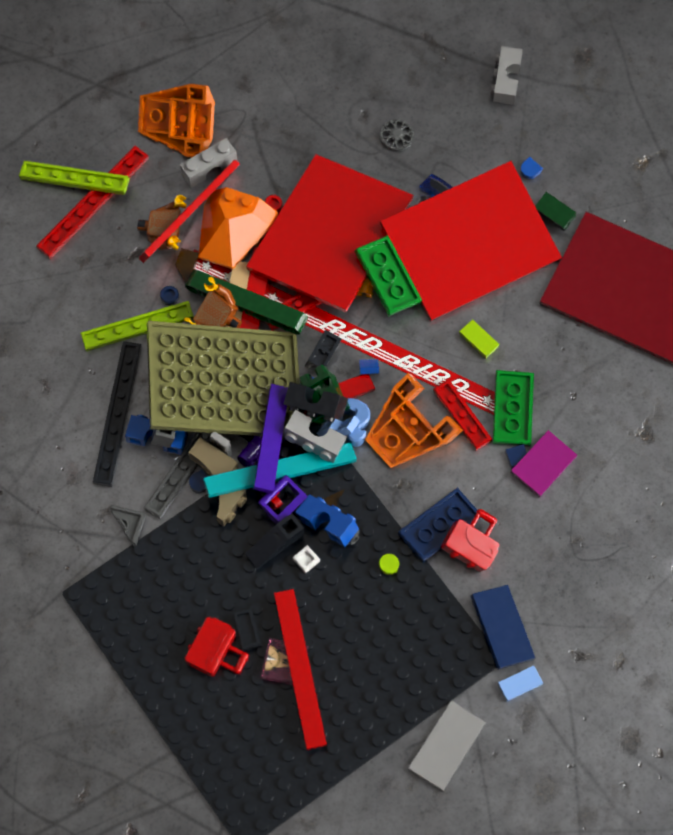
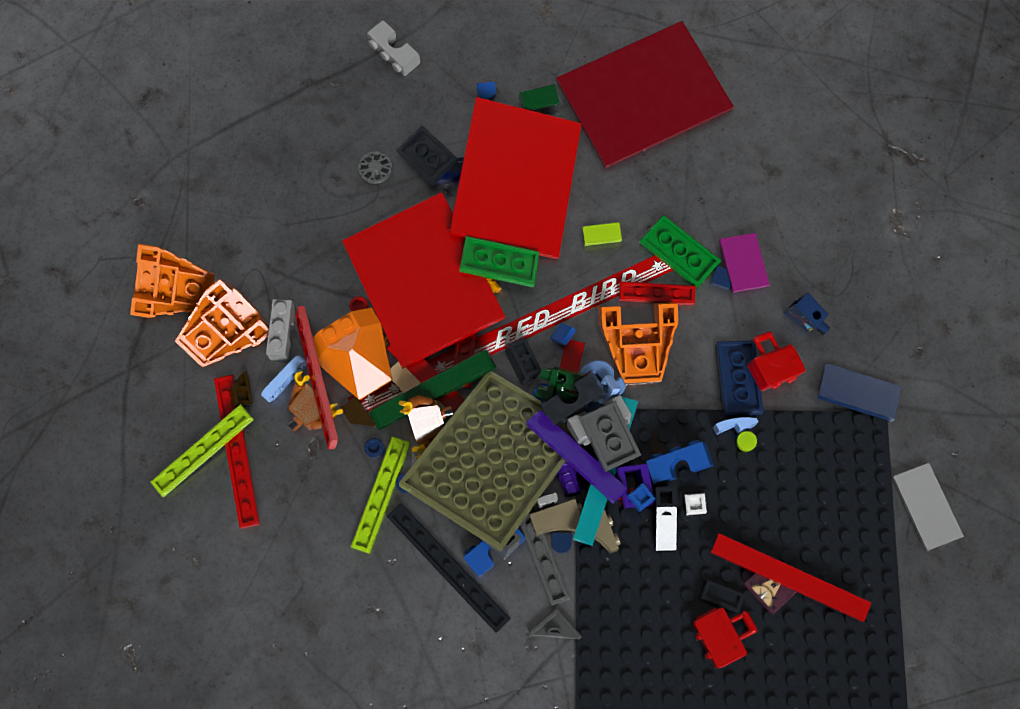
camera: 50 degrees left, 5 degrees up
light blue tile [498,666,543,702] -> none
none -> orange wedge [130,243,215,318]
none -> dark brown tile [229,371,253,407]
none -> light blue beam [261,355,307,402]
none -> black tile [396,126,459,186]
none -> dark grey tile [579,401,641,472]
none -> blue tile [627,483,656,512]
none -> light blue slope [713,417,758,435]
none -> dark blue torso [784,293,830,336]

